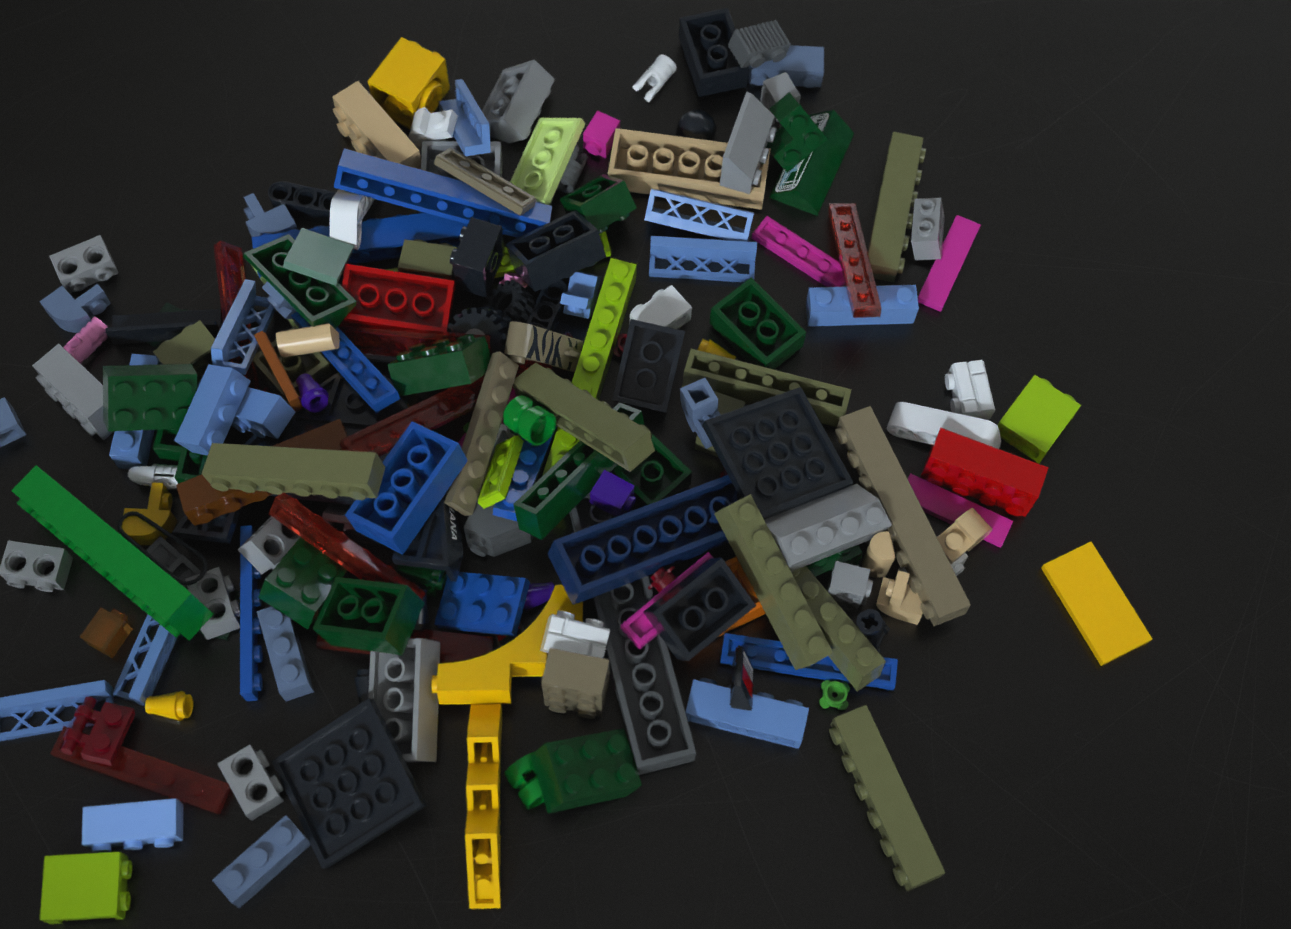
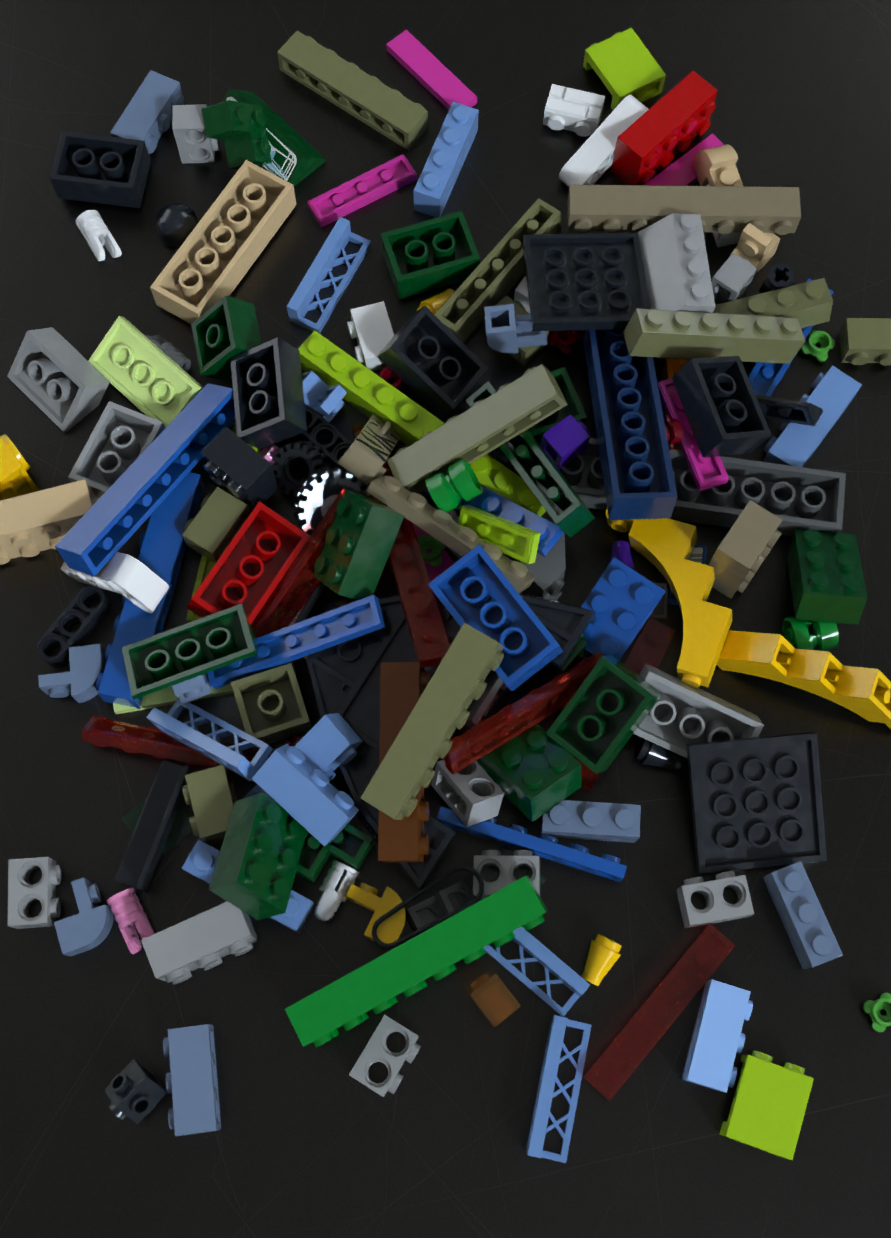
camera: 65 degrees left, 5 degrees up
dark red plate [61,696,135,766] -> none
dark orange tile [254,330,303,413] -> none
tan brick [276,324,340,358] -> none
sand green tile [283,228,354,286] -> none
dark purple cone [296,373,329,413] -> none
white brick [408,107,458,155] -> none
dark tan tile [434,147,537,216] -> none
medium blue fence [439,79,491,156] -> none
white brick [540,611,610,659] -> none
dark pink brick [583,111,620,158] -> none
medium blue fence [644,188,754,242] -> none
light grey slope [720,92,777,194] -> none
dark grey brick [728,19,791,68] -> none
clear red plate [828,203,882,318] -> none
tan brick [862,531,895,578] -> none
light grey brick [911,198,944,260] -> none
yellow tile [1041,542,1152,666] -> none

